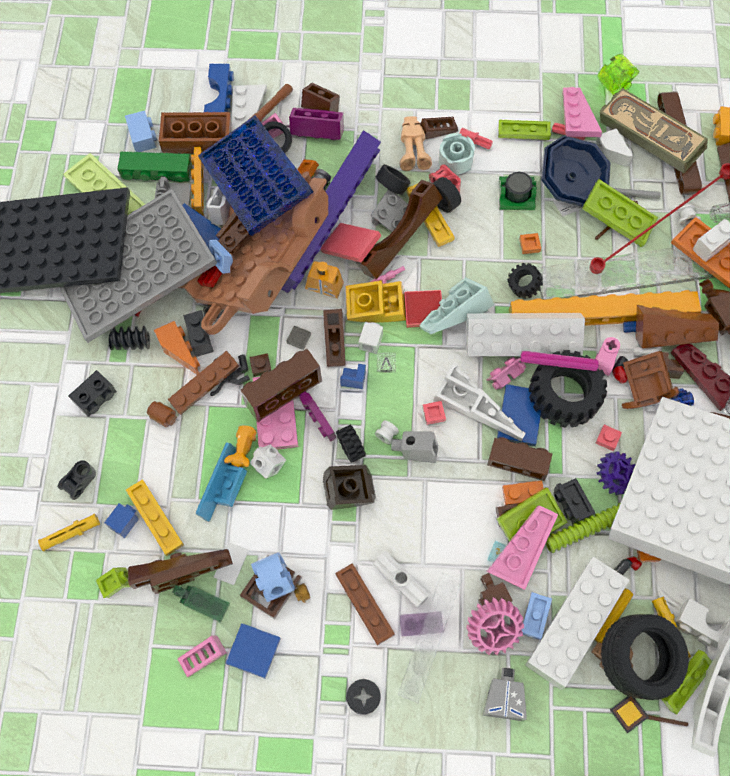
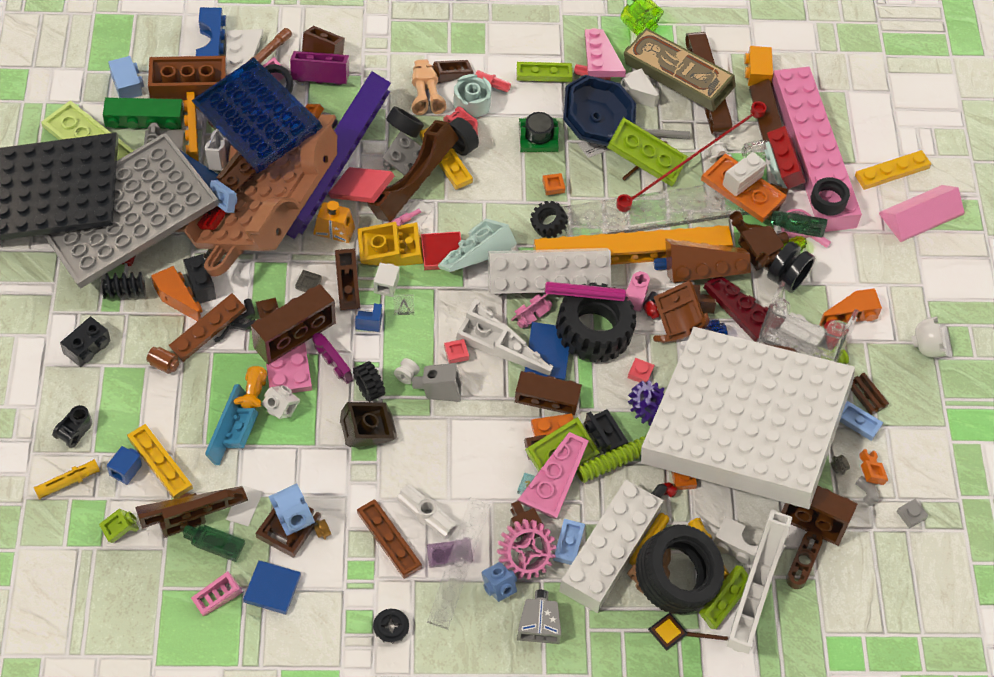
camera: 10 degrees left, 10 degrees down
none -> medium blue brick [481,562,517,602]

